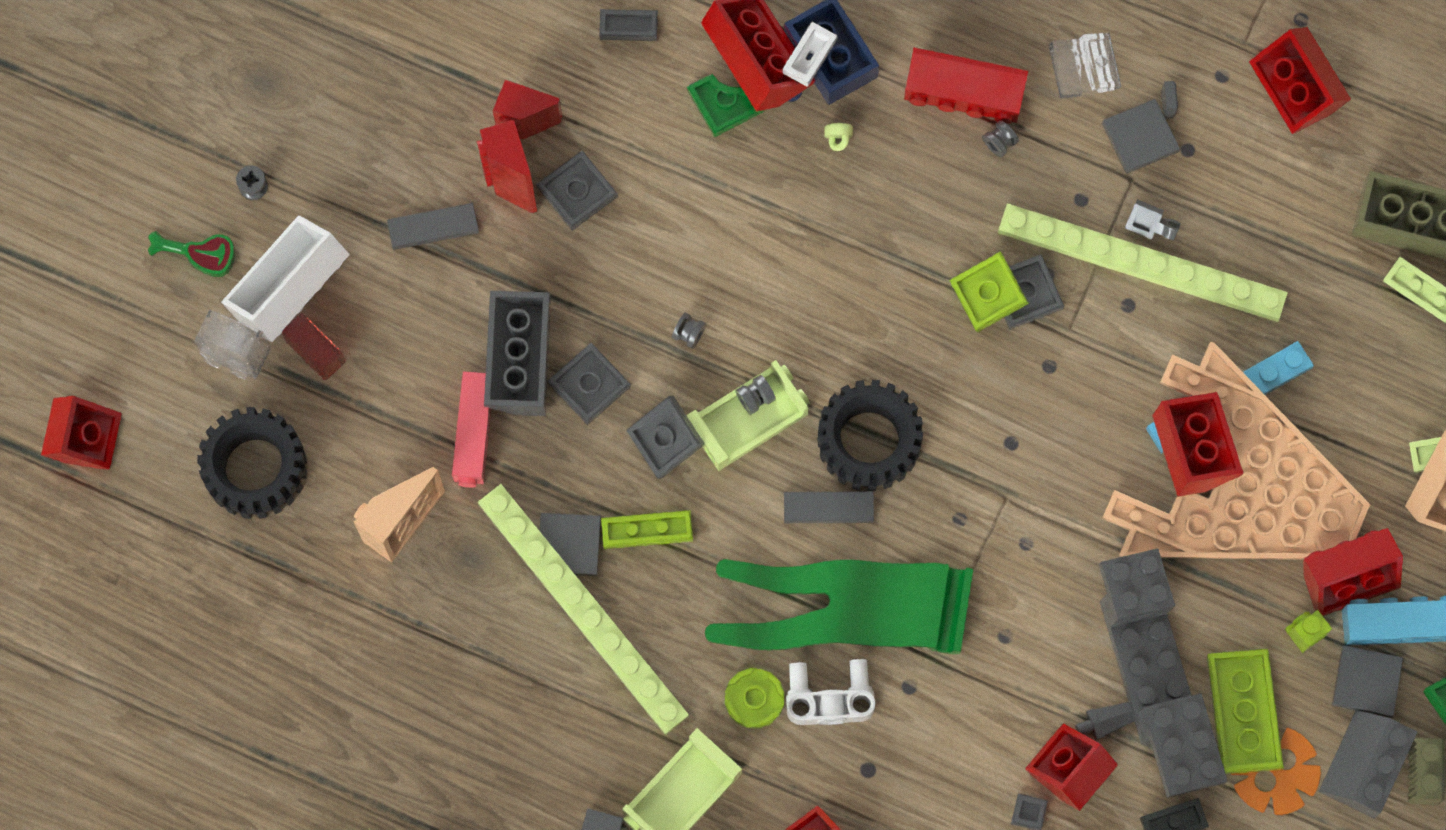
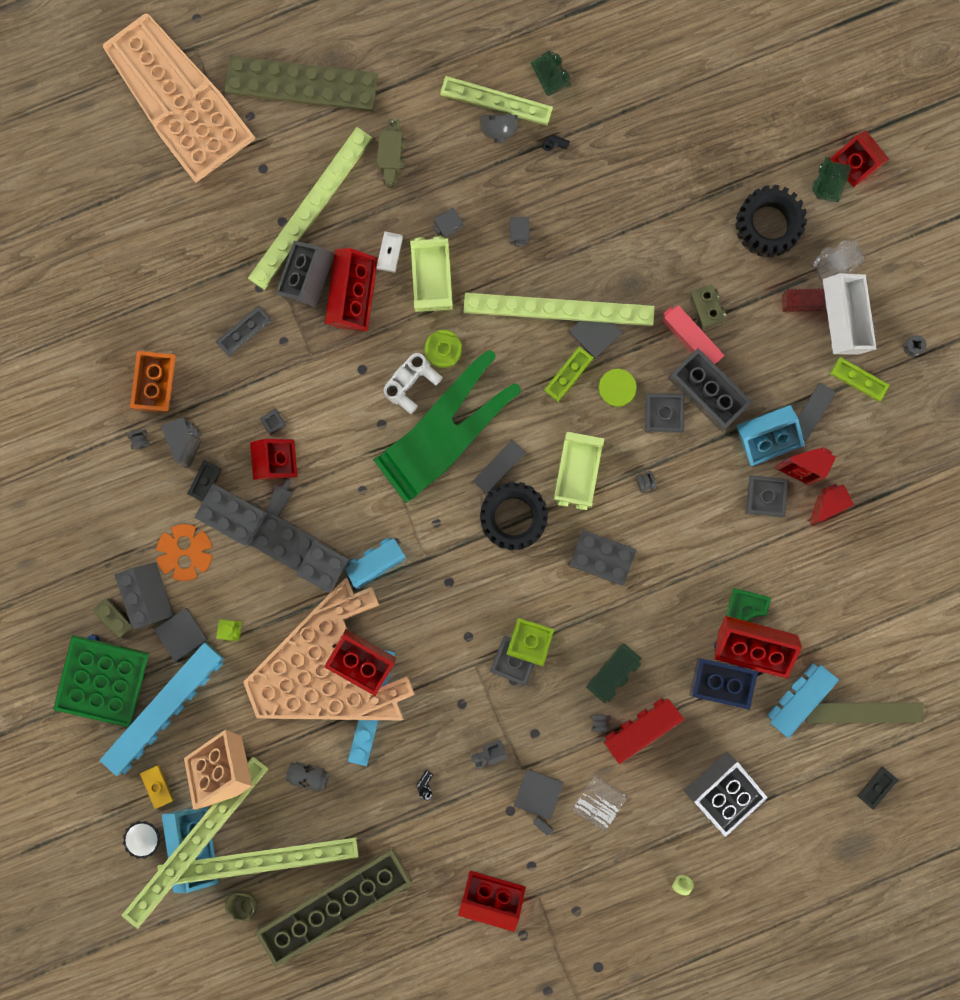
camera: 135 degrees right, 10 degrees up
green piece [148,231,235,277] -> none
light nougat slope [354,467,445,562] -> none
dark grey tile [599,9,658,41] -> none
dark grey tile [626,396,705,479] -> none
dark grey wheel [735,375,776,415] -> none
white piece [782,22,837,87] -> none
yellowish green tile [824,123,853,151] -> none
yellowish green plate [998,203,1288,322] -> none
lime tile [1207,649,1284,774] -> none
red slope [1303,528,1403,616] -> none
none -> dark grey piece [286,762,329,792]
none -> medium azure slope [345,537,407,589]
none -> black arm [417,770,434,800]
none -> dark grey brick [510,217,529,247]
none -> black arm [542,135,570,151]
none -> dark grey plate [569,530,636,586]
none -> clear green brick [585,643,642,703]
none -> lime tile [598,369,637,407]
none -> olive brick [688,284,726,330]
none -> medium azure slope [736,405,805,466]
none -> clear green bracket [812,157,851,203]
none -> lime tile [830,357,890,402]

